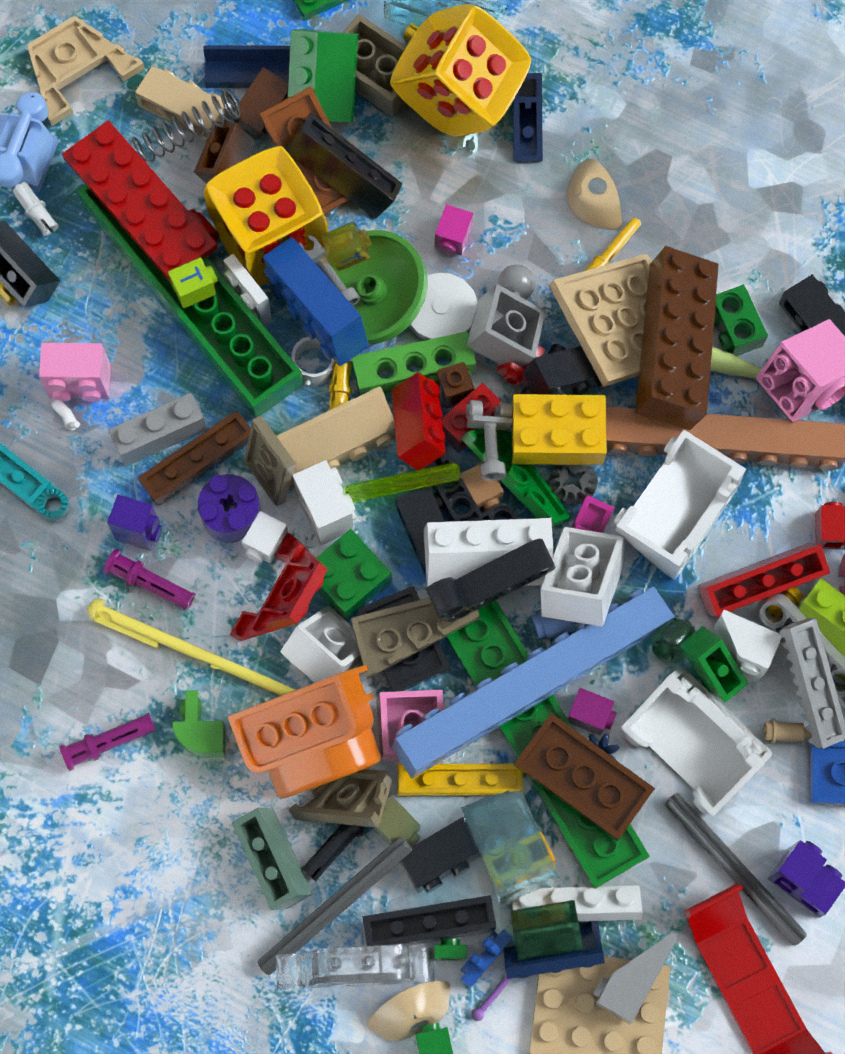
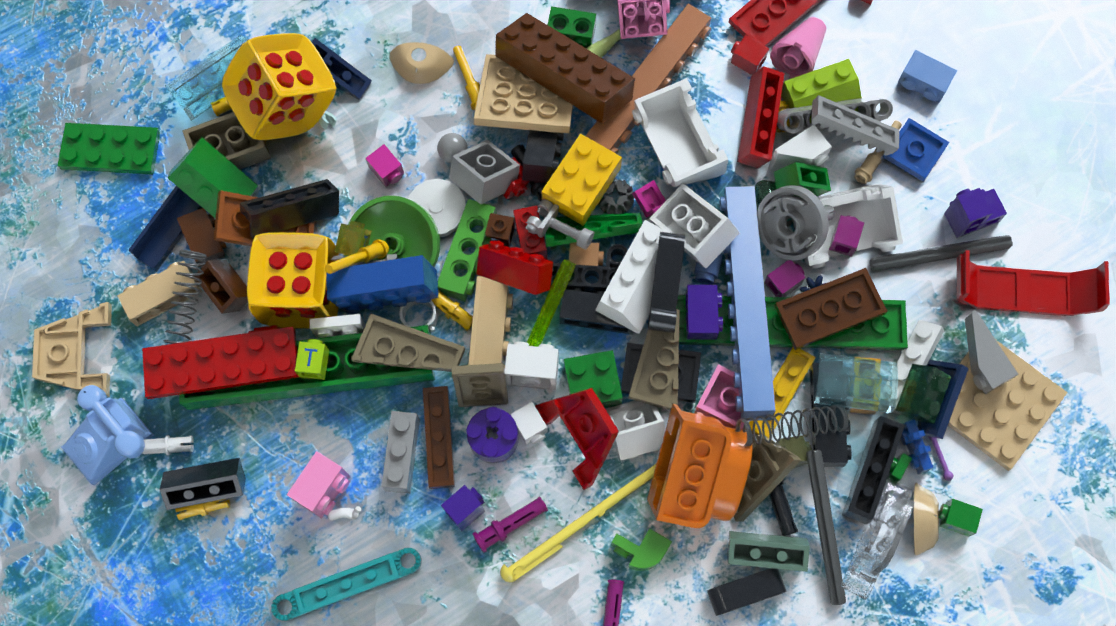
camera: 55 degrees left, 0 degrees up
none -> yellow pin [325,239,389,274]
none -> dark tan wing [351,314,465,372]
none -> dark purple brick [685,285,723,340]
none -> black beam [707,568,787,616]
none -> dark grey piece [735,404,849,447]
none -> light grey piece [757,185,835,260]
none -> magenta brick [829,215,865,257]

